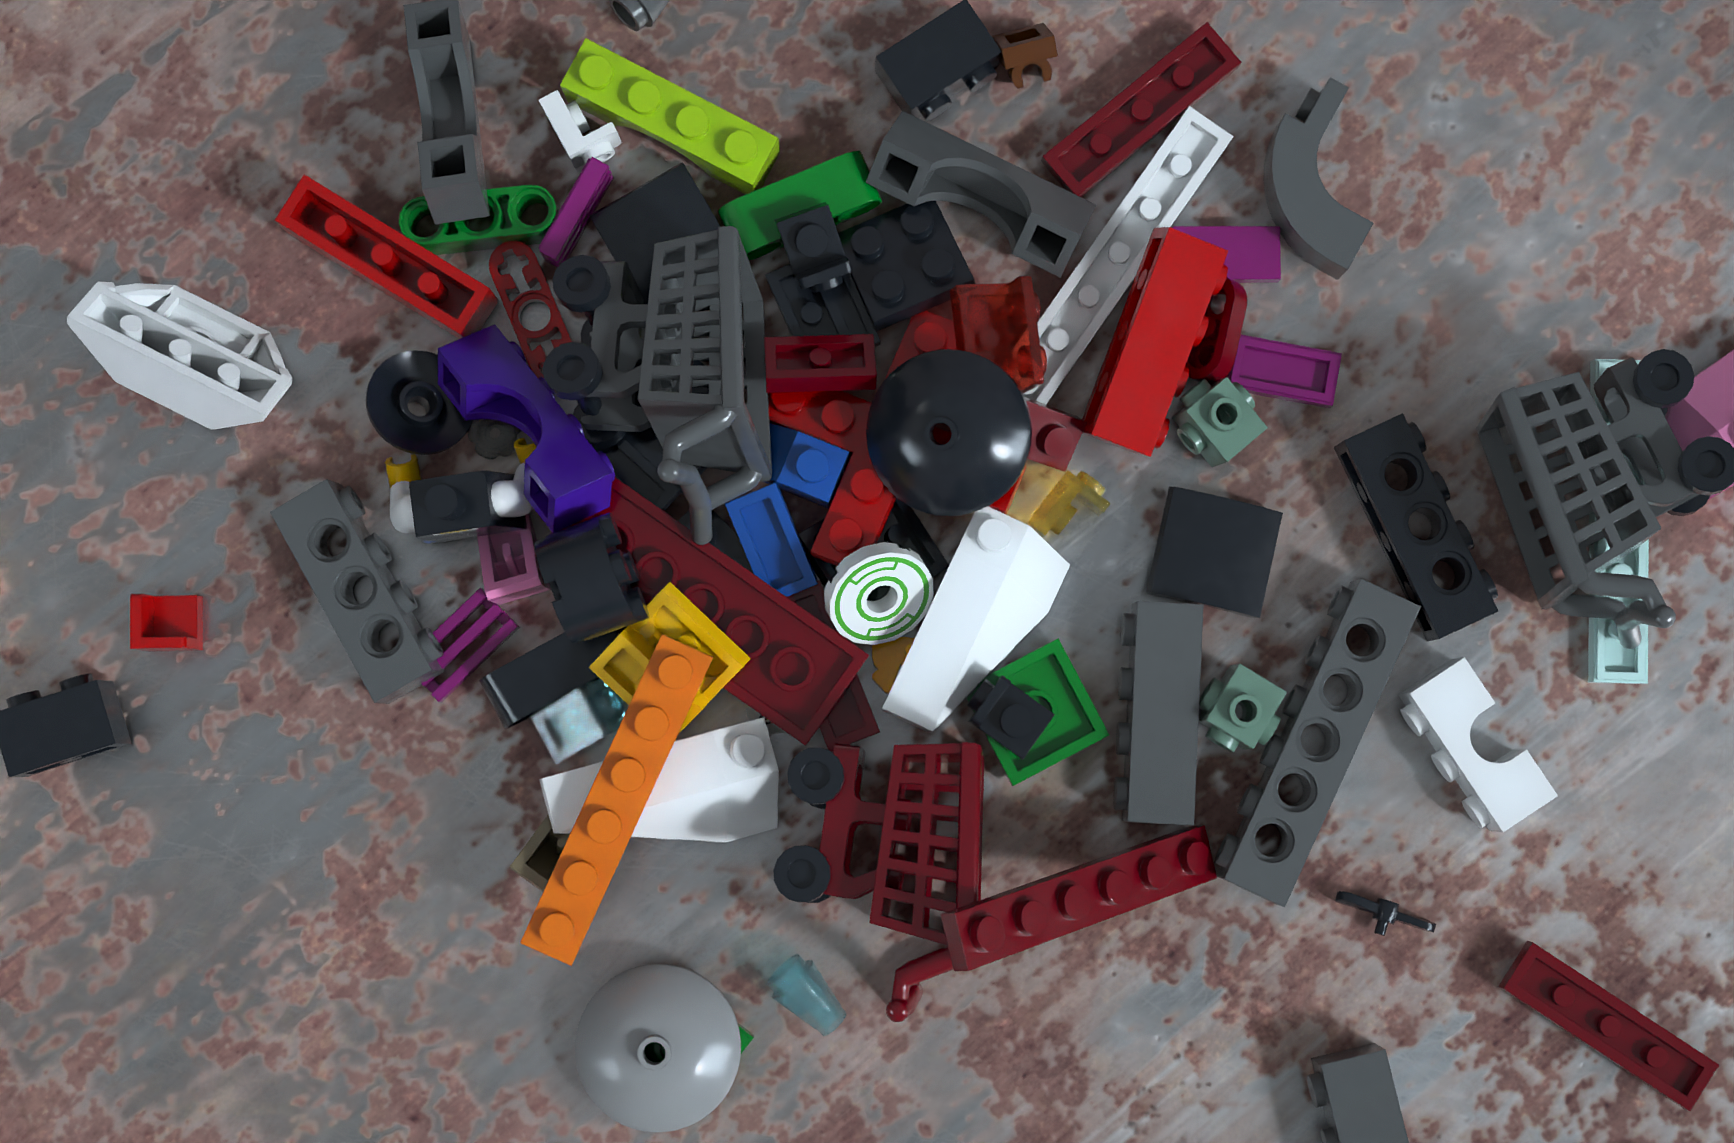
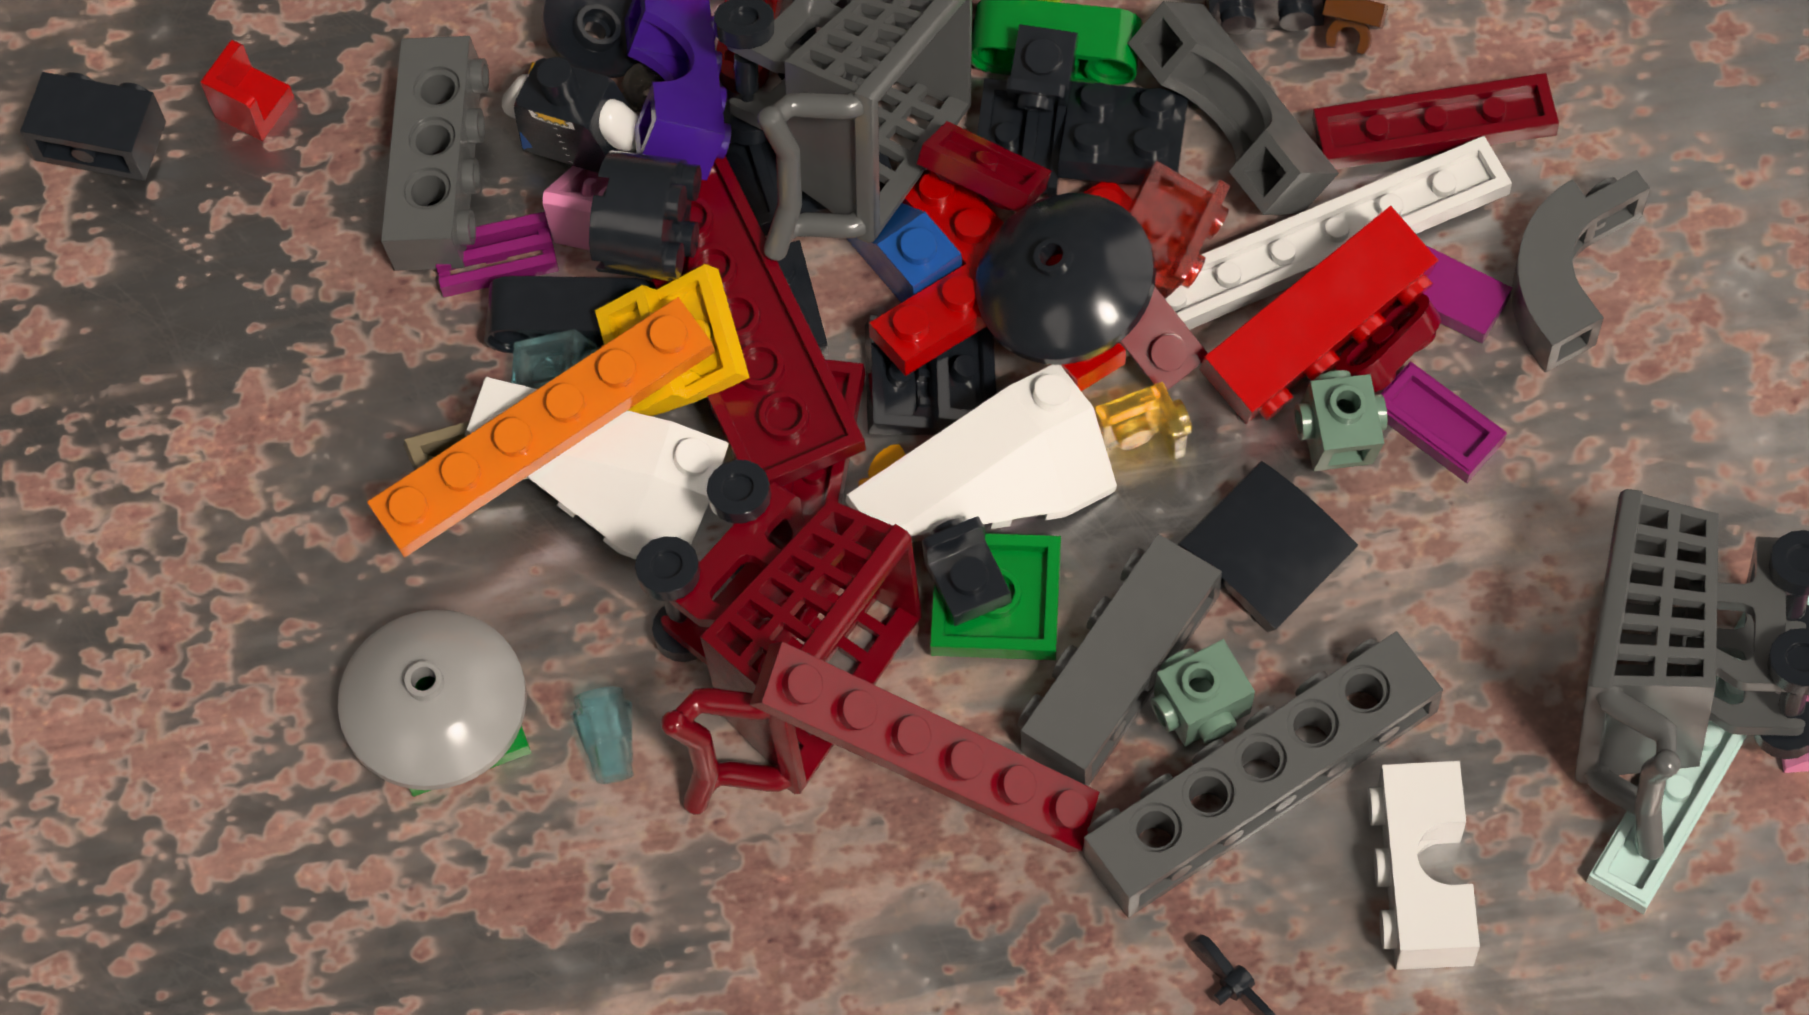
camera: 40 degrees right, 20 degrees down
blue tile [725,483,818,597] -> none
white tile [824,542,934,645] -> none
black brick [1334,413,1498,641] -> none

